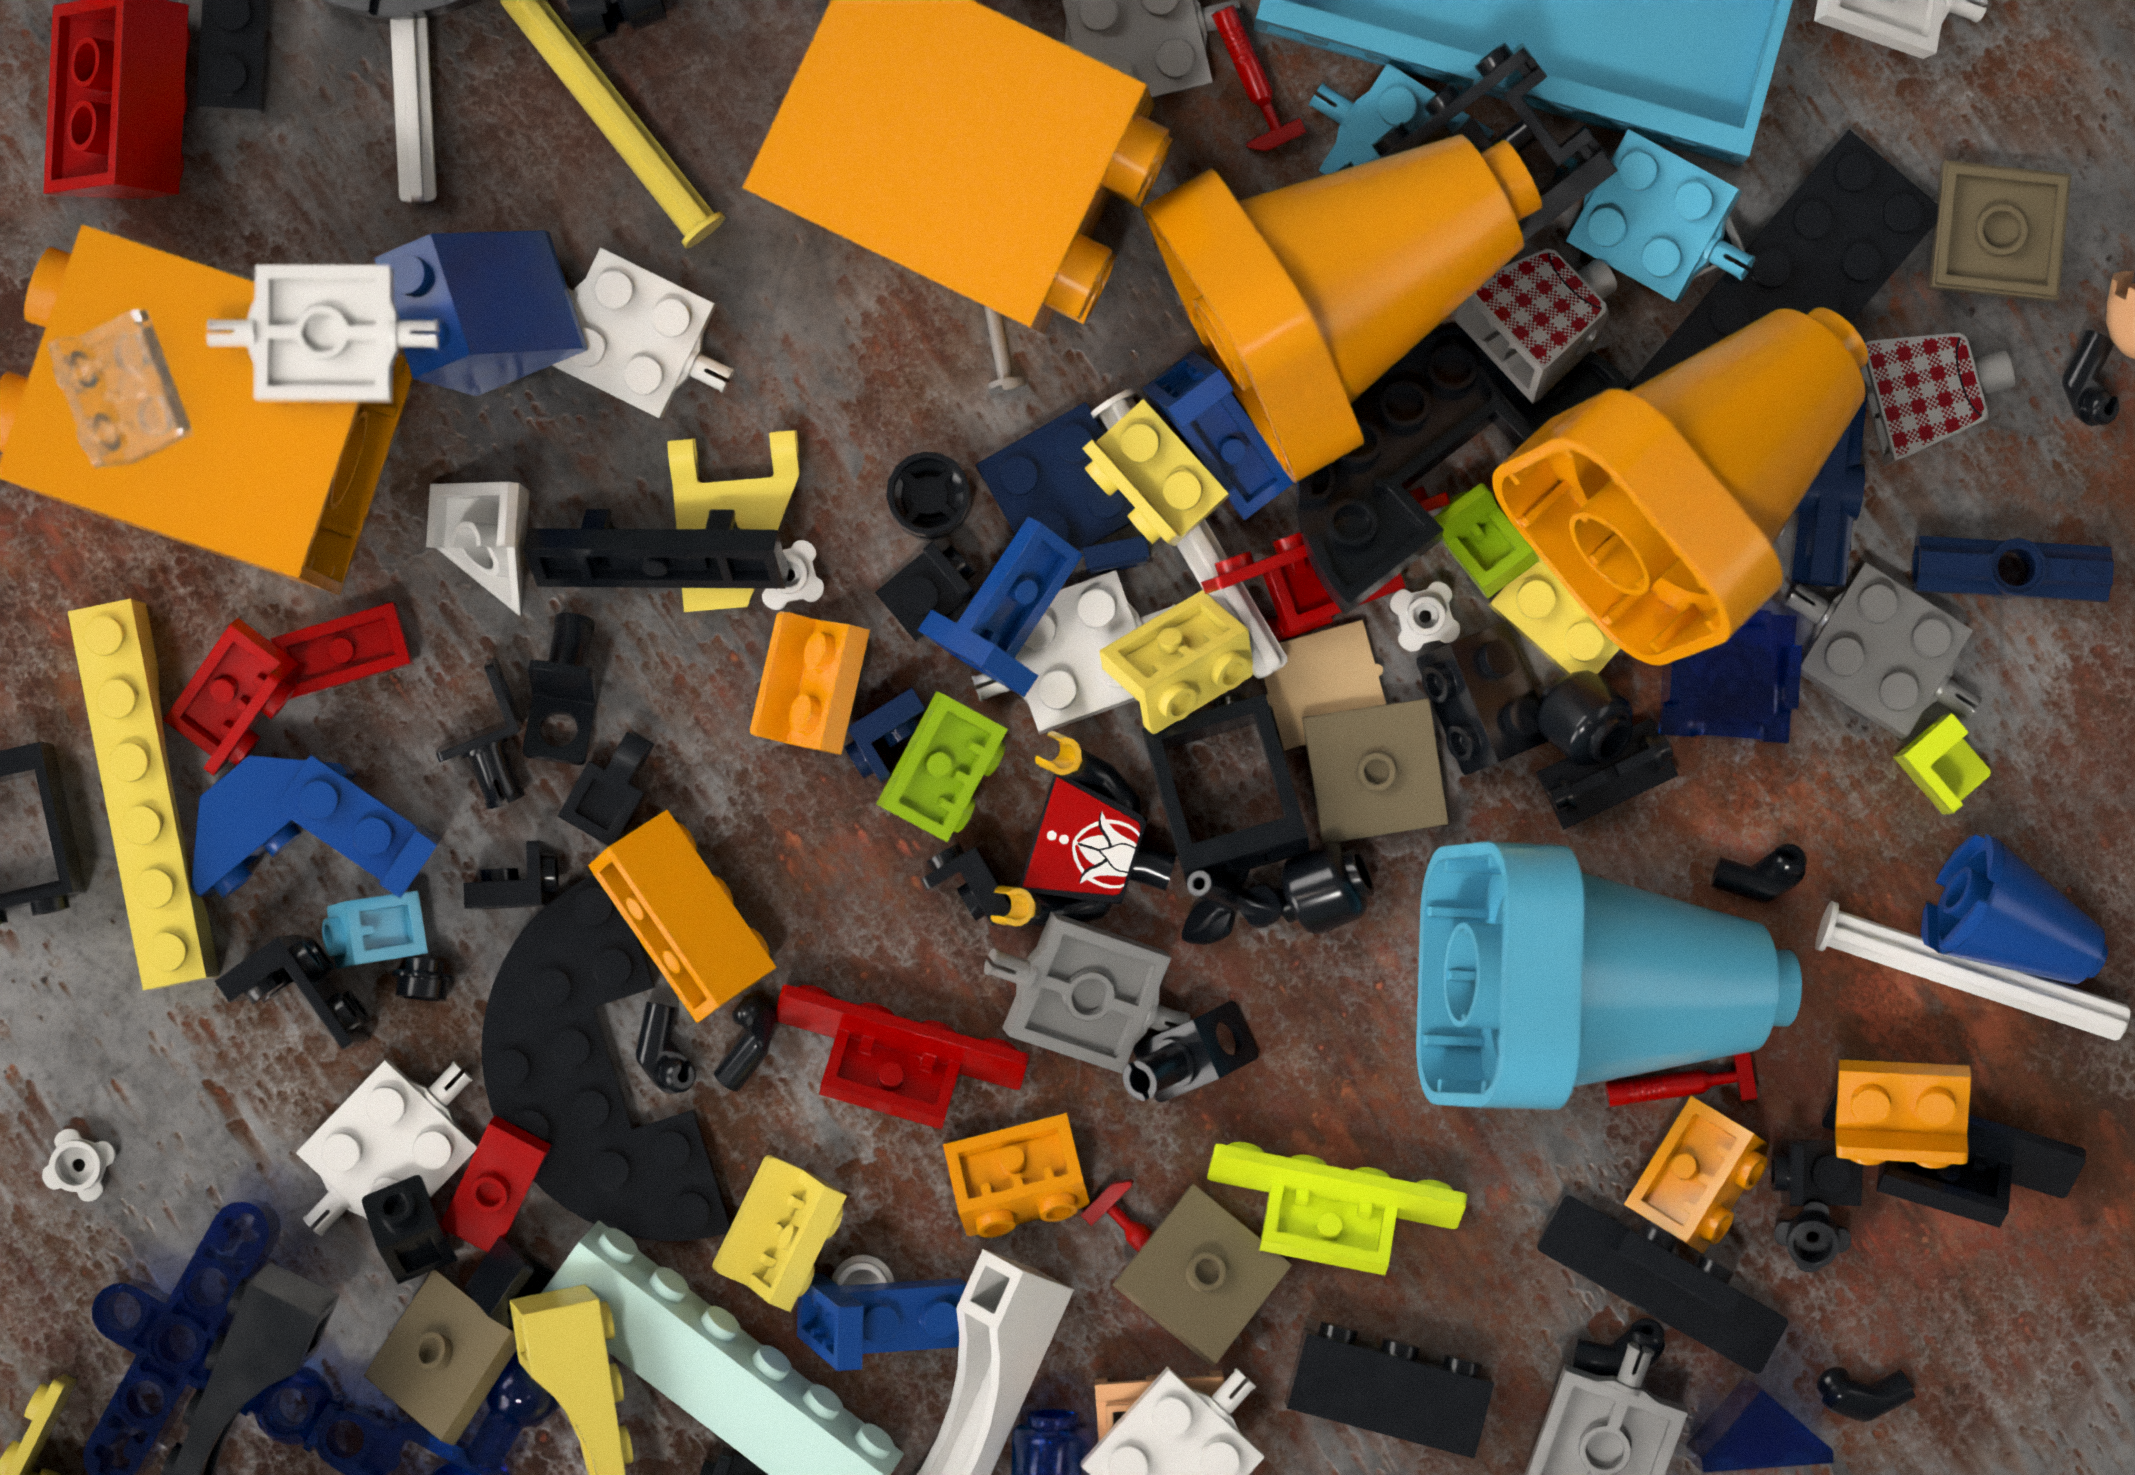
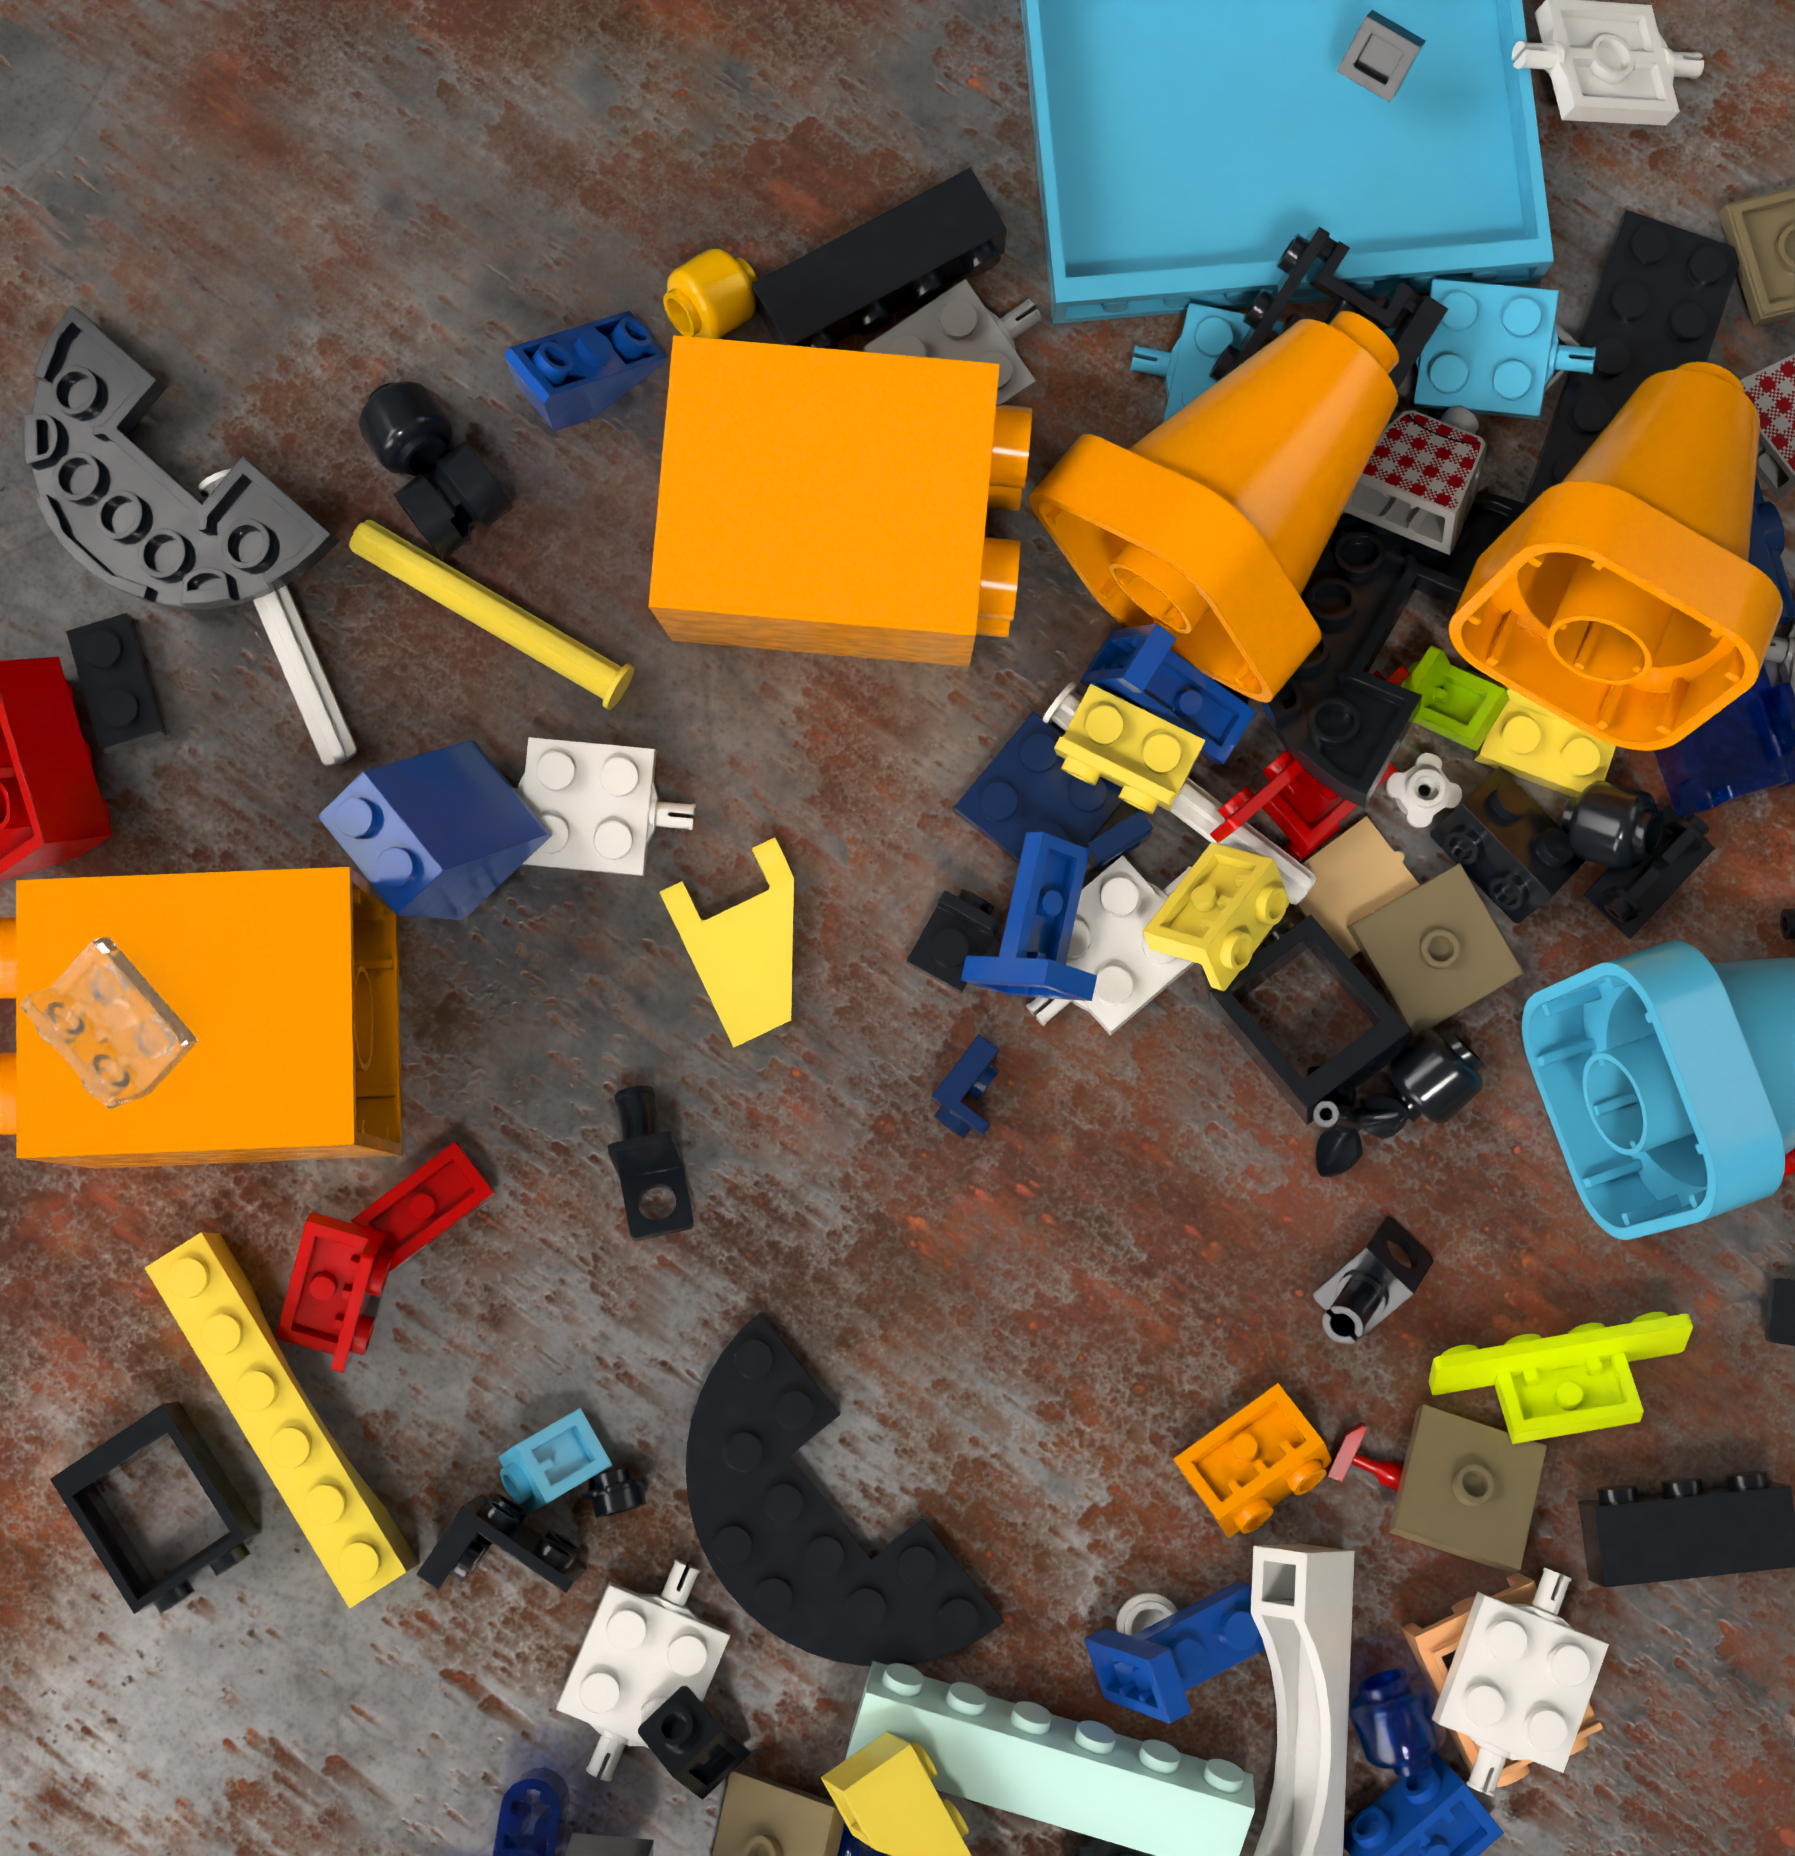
camera: 30 degrees left, 5 degrees down
white plate [42,1129,116,1202] -> none
blue slope [191,755,357,899] -> none
white plate [207,265,440,402] -> none
blue bracket [274,754,442,898] -> none
white slope [426,482,530,617] -> none
black bracket [436,657,525,809] -> none
red plate [441,1115,552,1253] -> none
black bracket [463,840,559,910] -> none
black panel [464,1236,556,1331] -> none
black hinge [523,509,789,589] -> none
black plate [558,731,655,846] -> none
light orange brick [588,809,777,1023] -> none
black arm [636,1001,696,1094] -> none
light yellow bracket [712,1155,847,1312] -> none
black arm [714,993,777,1092] -> none
light orange bracket [750,611,870,755] -> none
white plate [762,540,824,610] -> none
red bracket [776,985,1030,1130] -> none
lime bracket [876,691,1008,842] -> none
black wheel [886,451,972,542] -> none
black bracket [920,842,1011,926] -> none
light grey piece [984,305,1026,394] -> none
light grey plate [984,912,1190,1074] -> none
torso [991,731,1177,927] -> none
red piece [1211,4,1306,151] -> none

